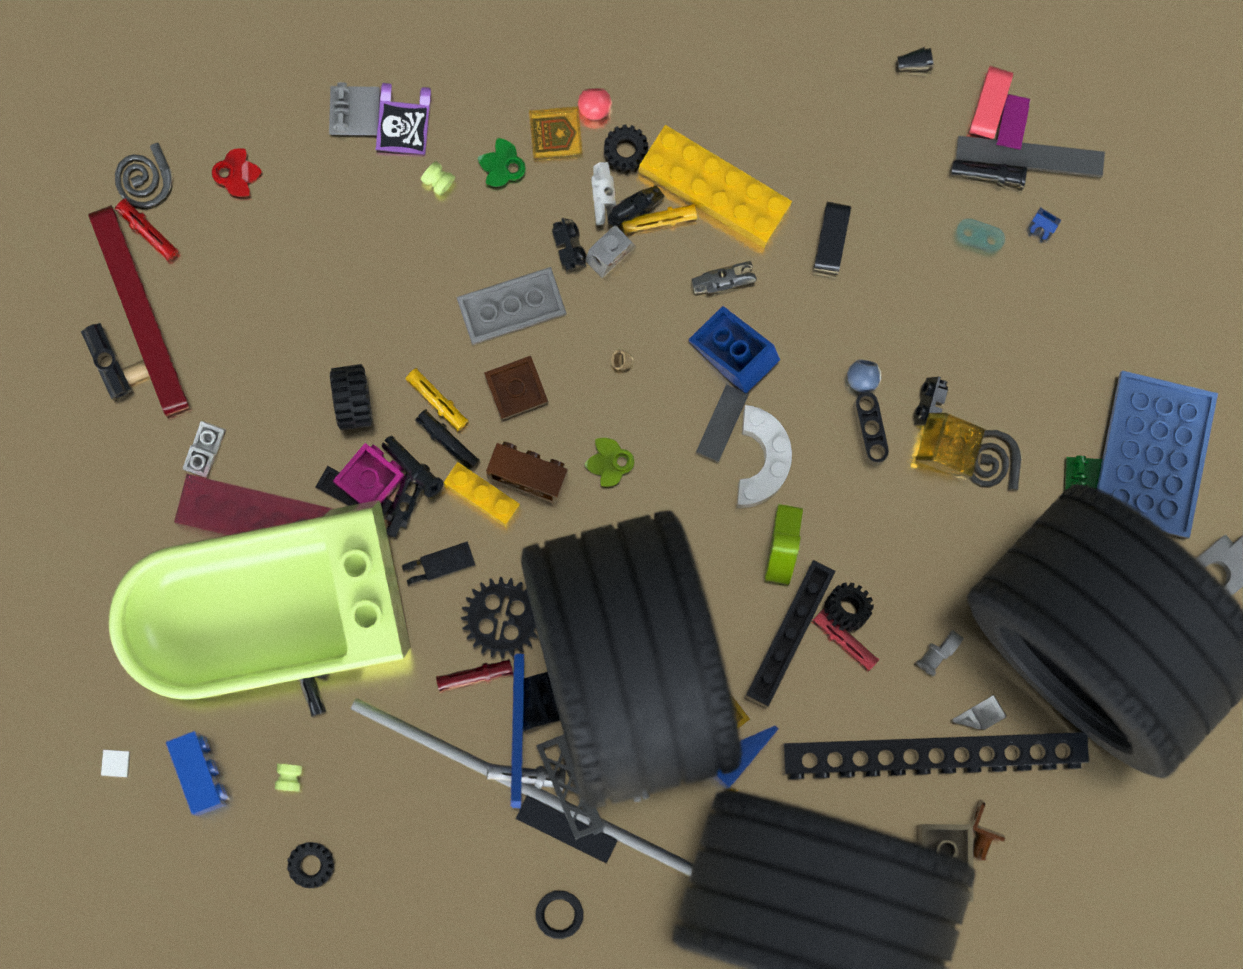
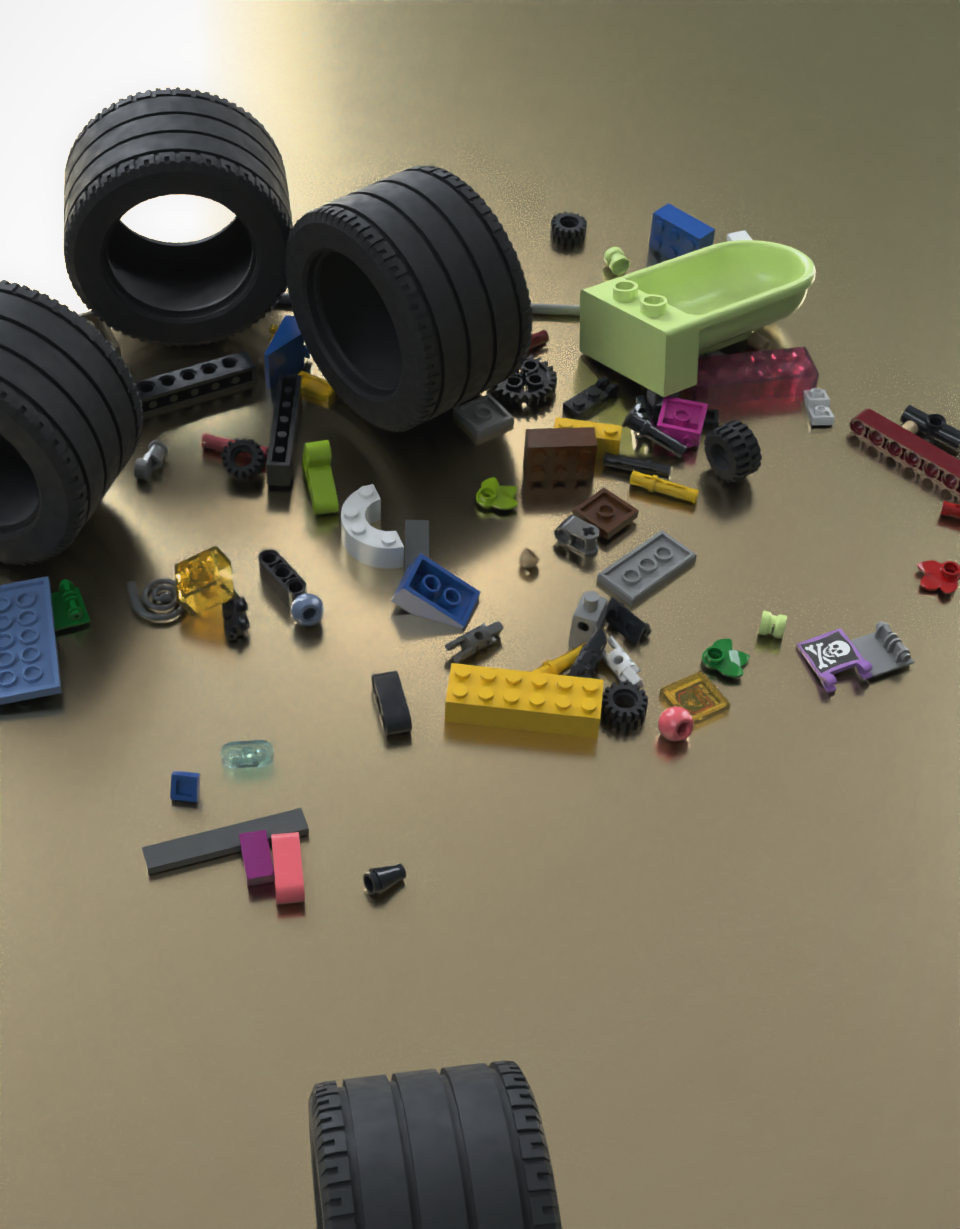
camera: 160 degrees right, 35 degrees down
black pin [951,160,1027,189] -> none
none -> dark grey piece [554,515,599,556]

